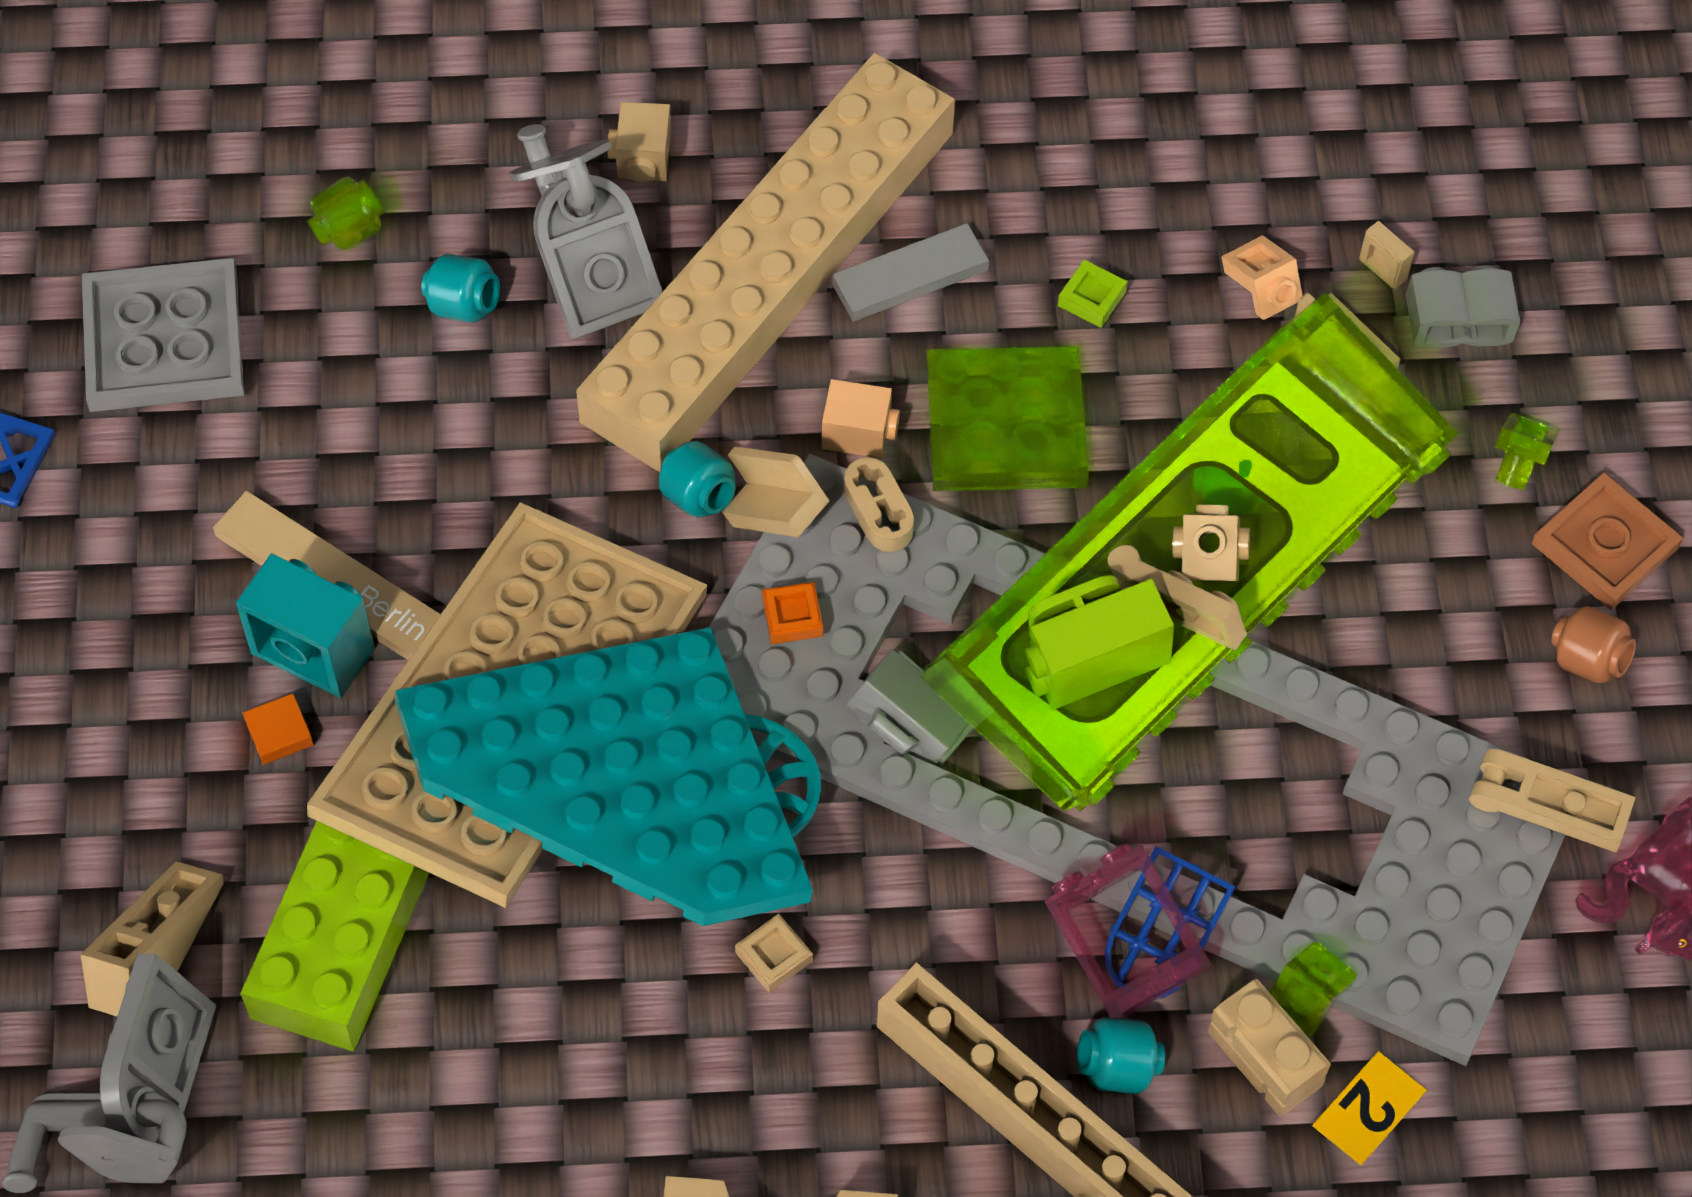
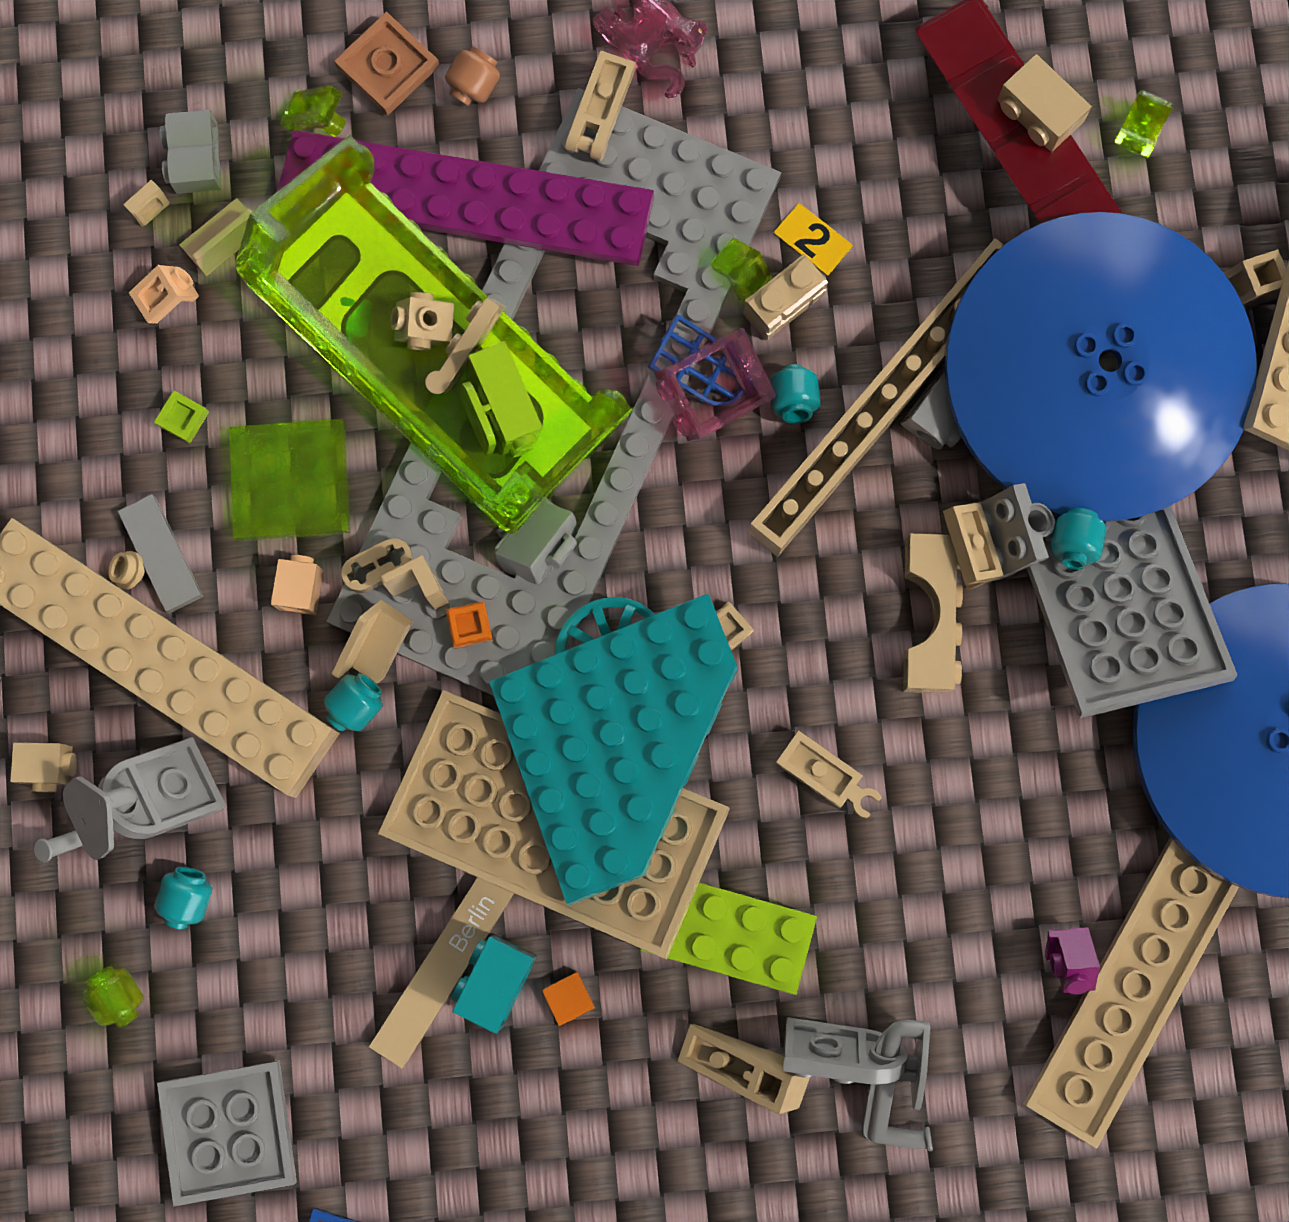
camera: 90 degrees left, 20 degrees up
none -> tan plate [109,551,145,590]
none -> magenta plate [275,130,655,266]
none -> tan panel [380,555,449,610]
none -> tan plate [775,730,882,819]

